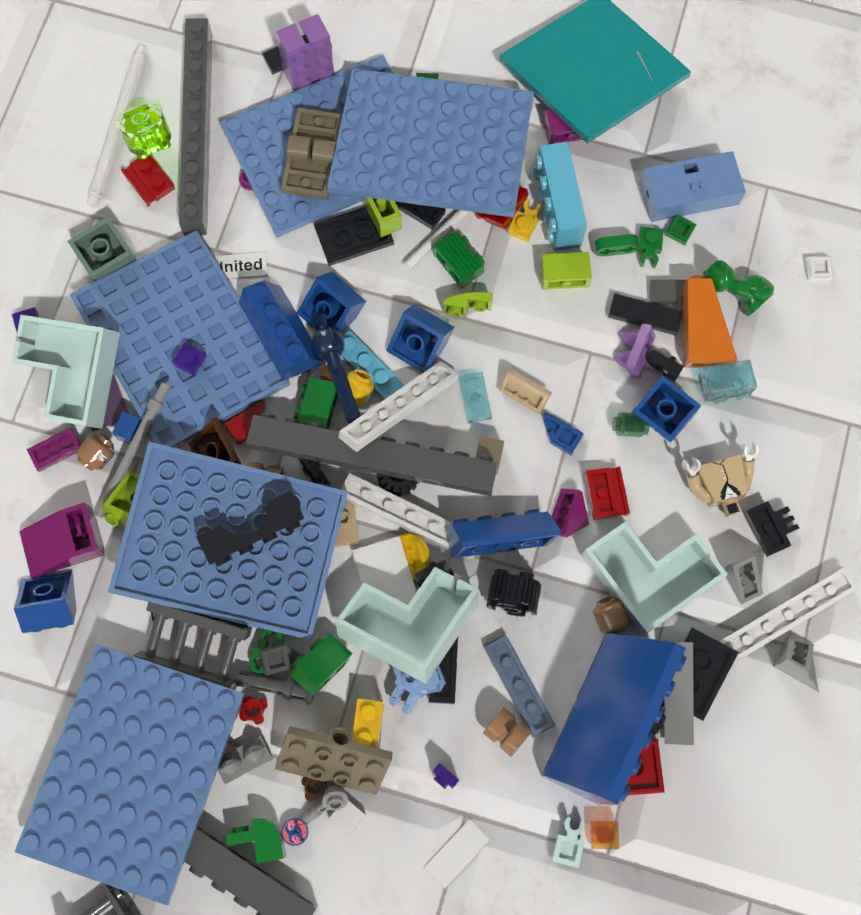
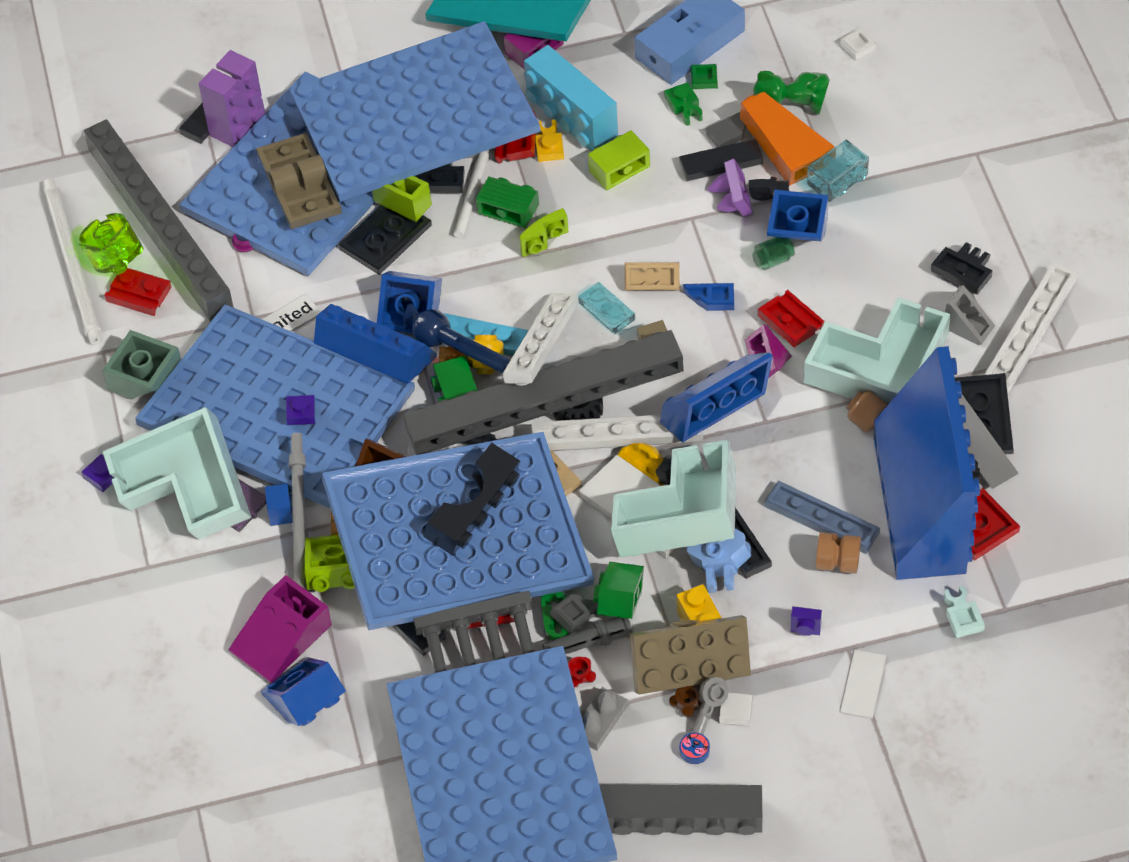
camera: 25 degrees left, 20 degrees down
magenta plate [26,427,81,472] -> none
medium nougat head [77,434,114,471] -> none
red tile [225,400,266,445] -> none
green brick [226,818,286,863] -> none
blue slope [386,304,455,373] -> none
black brick [486,569,542,617] -> none
clear orange plate [590,821,619,849] -> none
green beam [594,234,639,257] -> none
tan torso [682,443,759,517] -> none
light grey slope [773,632,819,692] -> none

